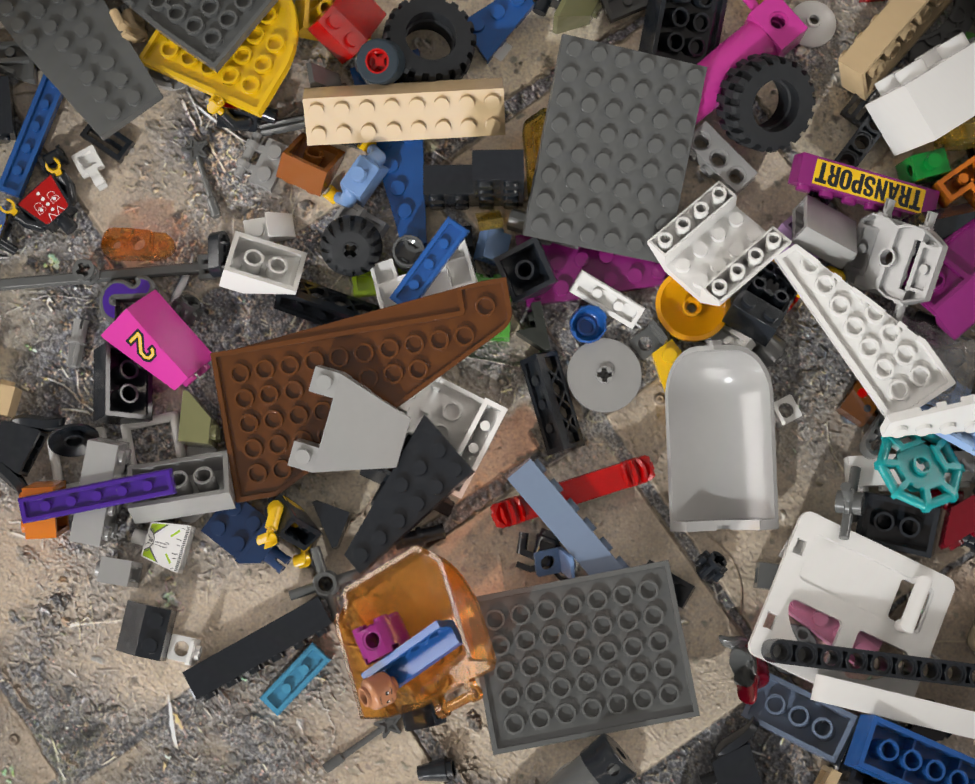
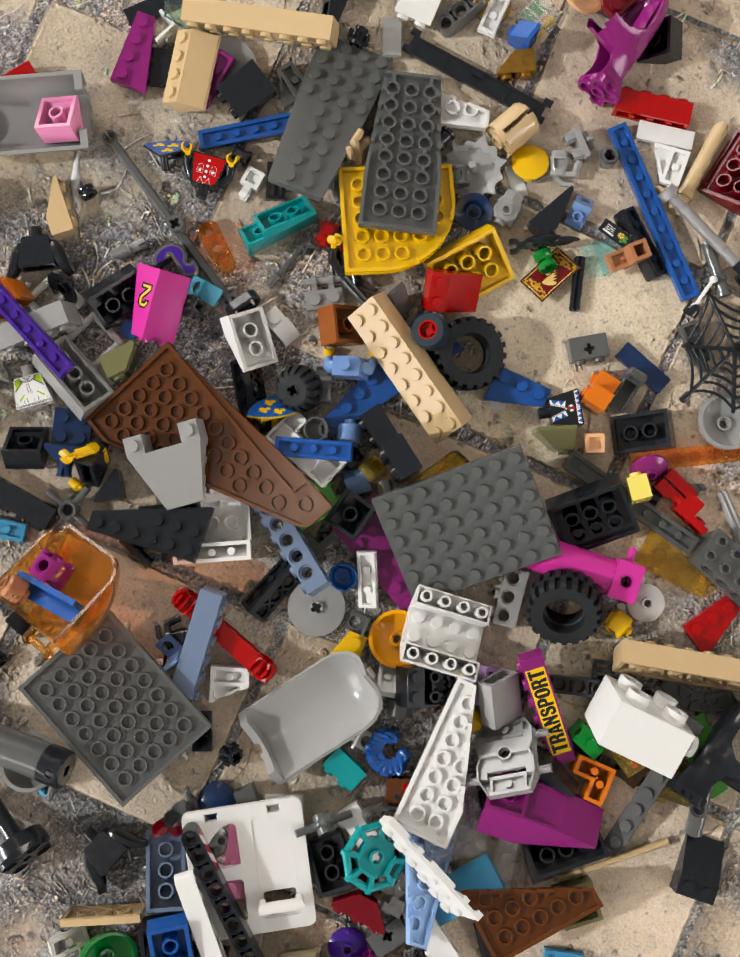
camera: 50 degrees right, 5 degrees up
none -> black slope [1,427,49,470]
none -> blue tile [121,320,138,340]
none -> medium azure bracket [187,275,223,307]
none -> dark blue dish [198,781,237,820]
none -> white wing [209,664,250,703]
none -> teal slope [238,195,317,256]
none -> shield [247,395,296,428]
none -> sand blue brick [253,507,332,596]
none -> red bracket [316,220,340,249]
none -> teal brick [322,746,367,792]
none -> medium blue head [337,419,362,447]
none -> blue piece [365,728,411,778]
none -> yellow head [604,610,634,639]

